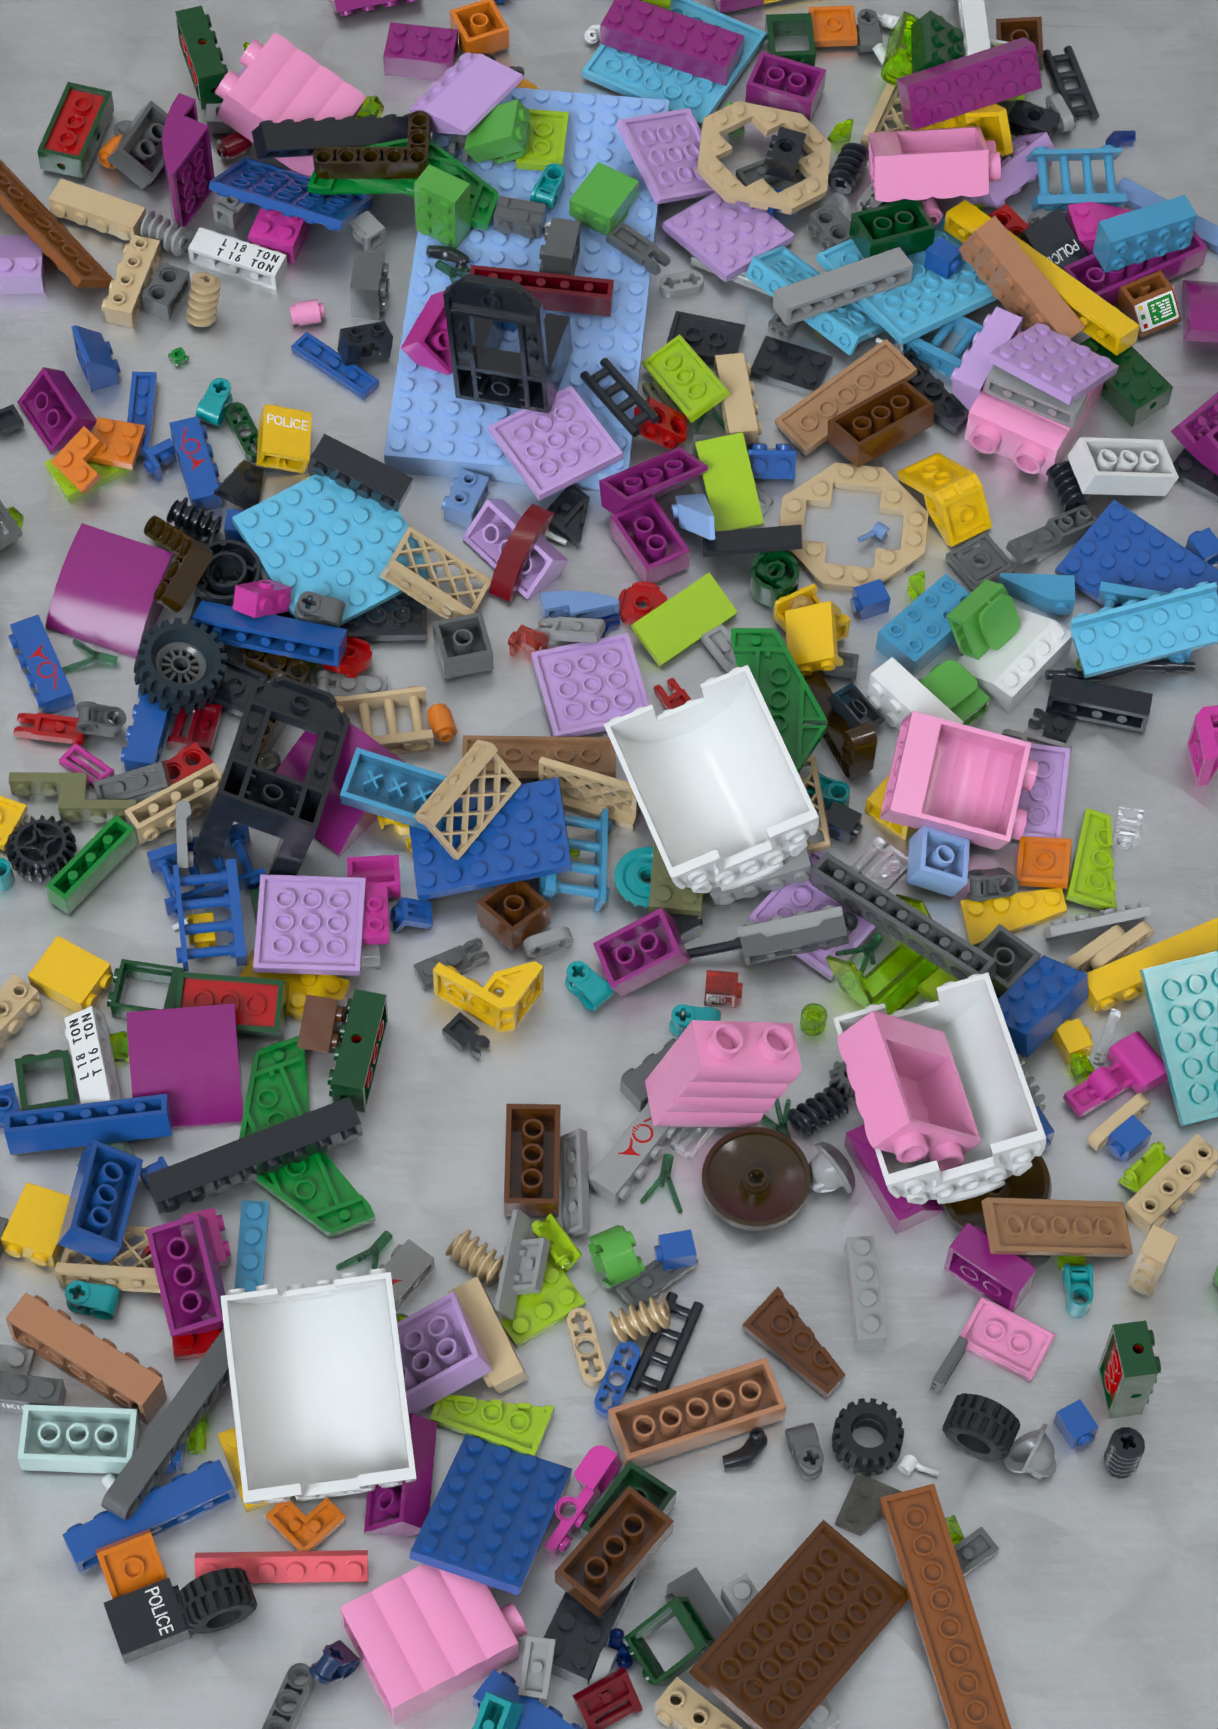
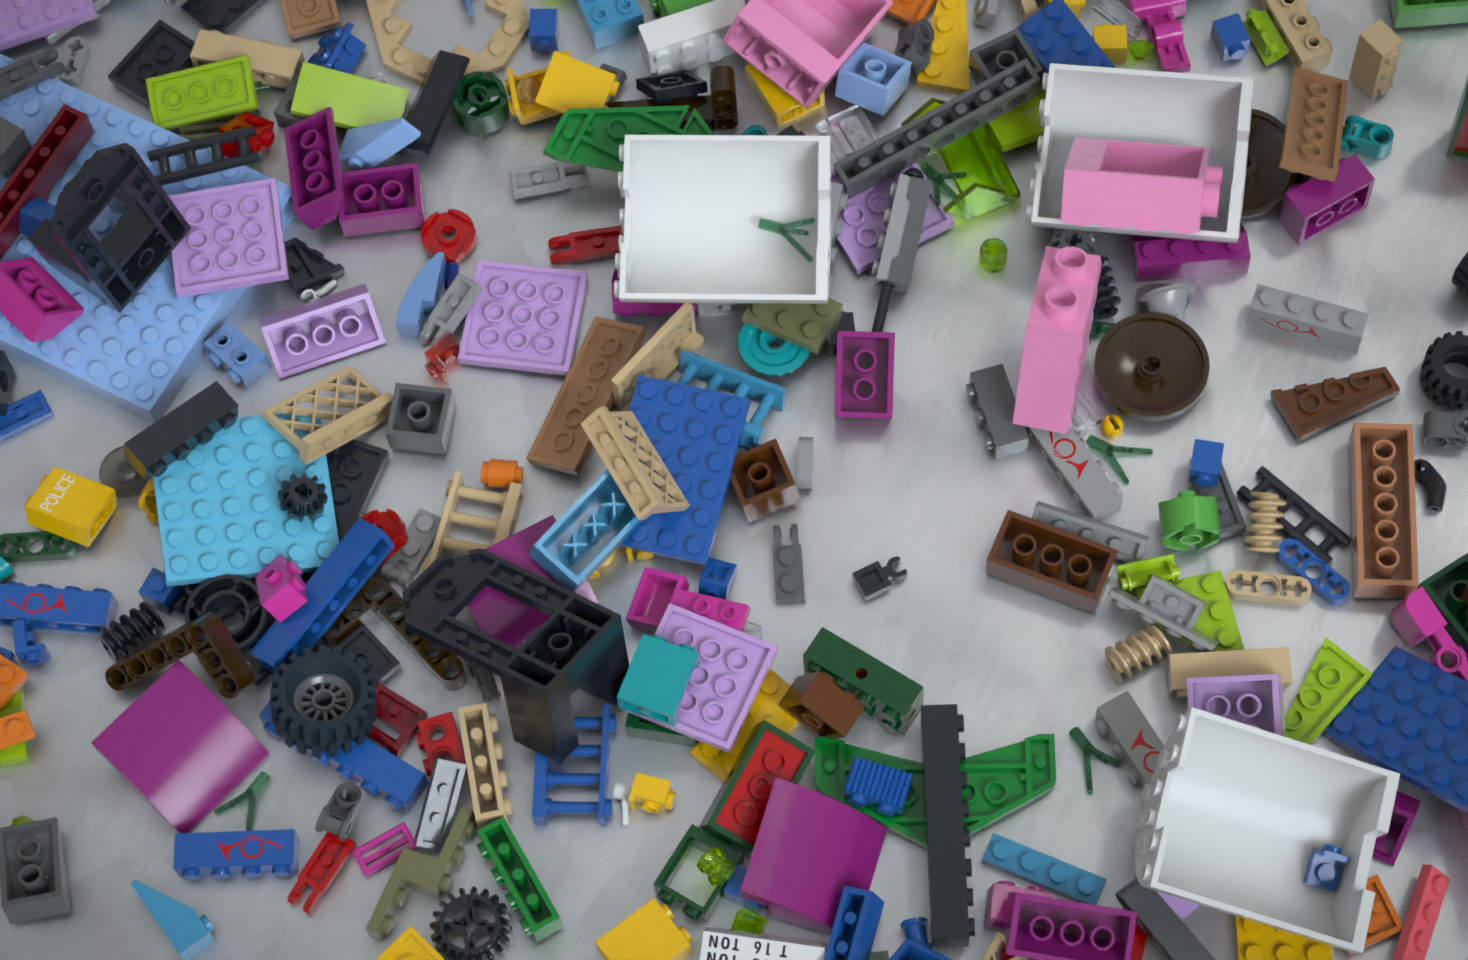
camera: 60 degrees left, 5 degrees up
blue fence [169,858,247,972] -> none
light grey hinge [175,800,194,876] -> none
black wing [214,460,264,510] -> none
dark grey piece [294,591,346,628] -> none
yellow bracket [433,961,544,1033] -> none
dark red slope [489,504,555,603] -> none
teal piece [565,961,614,1012] -> none
lime tile [630,572,738,667] -> none
teal piece [669,1004,721,1037] -> none
clear red brick [704,970,743,1008] -> none
dark grey tile [930,1335,968,1394] -> none
bright pink tile [960,1296,1056,1383] -> none
tan beam [1086,1093,1151,1151] -> none
none -> black gear [277,471,328,523]
none -> teal panel [617,634,700,727]
none -> clear neon green wheel [697,847,736,886]
none -> clear green plant [758,218,815,262]
none -> blue brick [844,757,912,816]
none -> yellow hinge [1100,414,1124,439]
none -> blue bracket [1303,844,1350,892]

